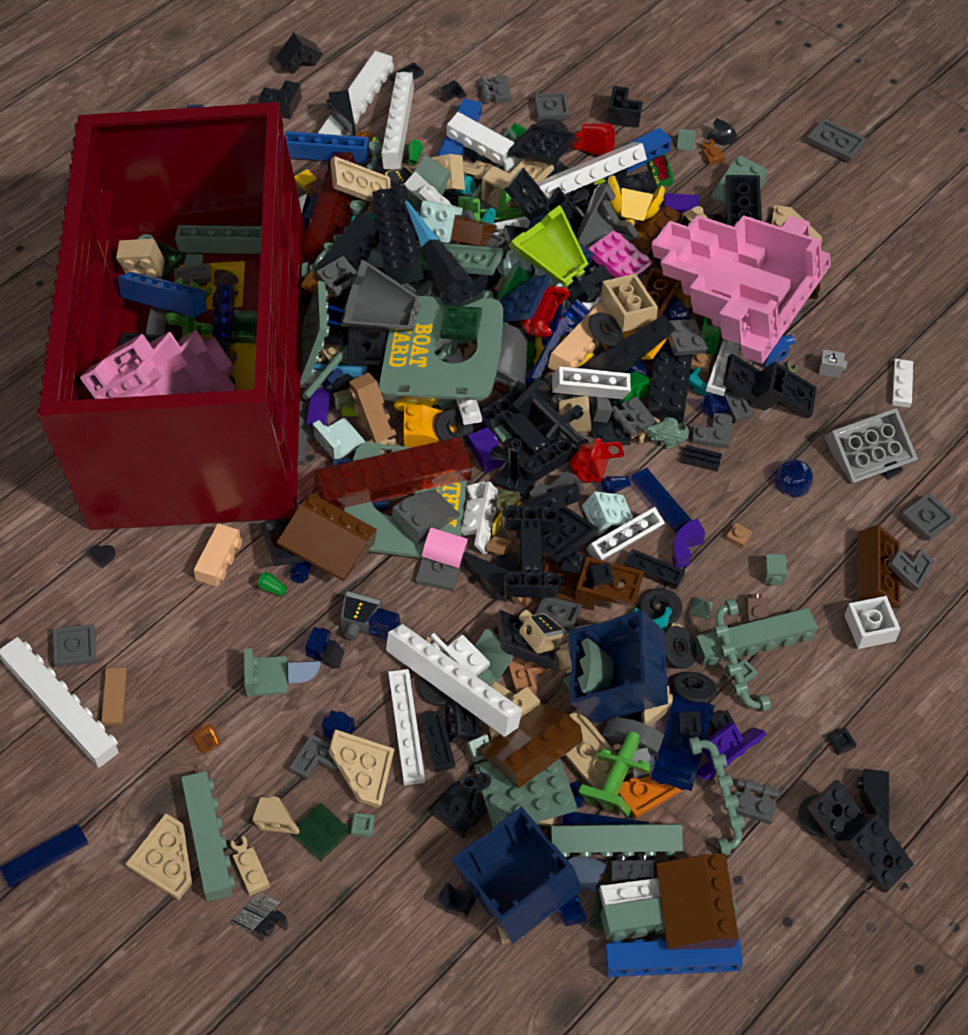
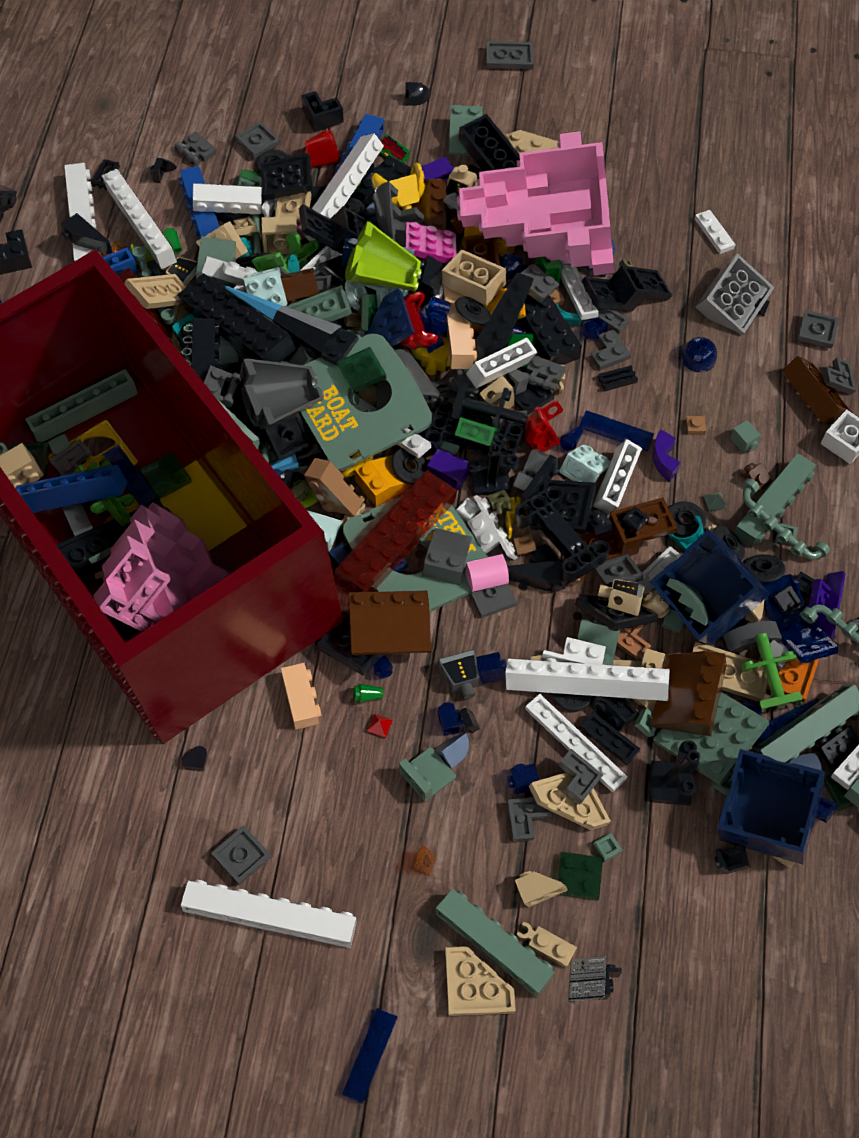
camera: 35 degrees left, 5 degrees up
medium nougat tile [101,668,127,726] -> none
clear blue plate [526,317,569,385] -> none
black plate [624,549,685,589] -> none
sand green hair [644,417,689,449] -> none
sand green slope [677,129,696,151] -> none
dark orange plate [701,139,725,165] -> none
light grey brick [819,350,847,378] -> none
none -> red slope [367,713,393,738]
none -> green panel [455,417,498,446]
none -> dark grey plate [558,749,603,805]

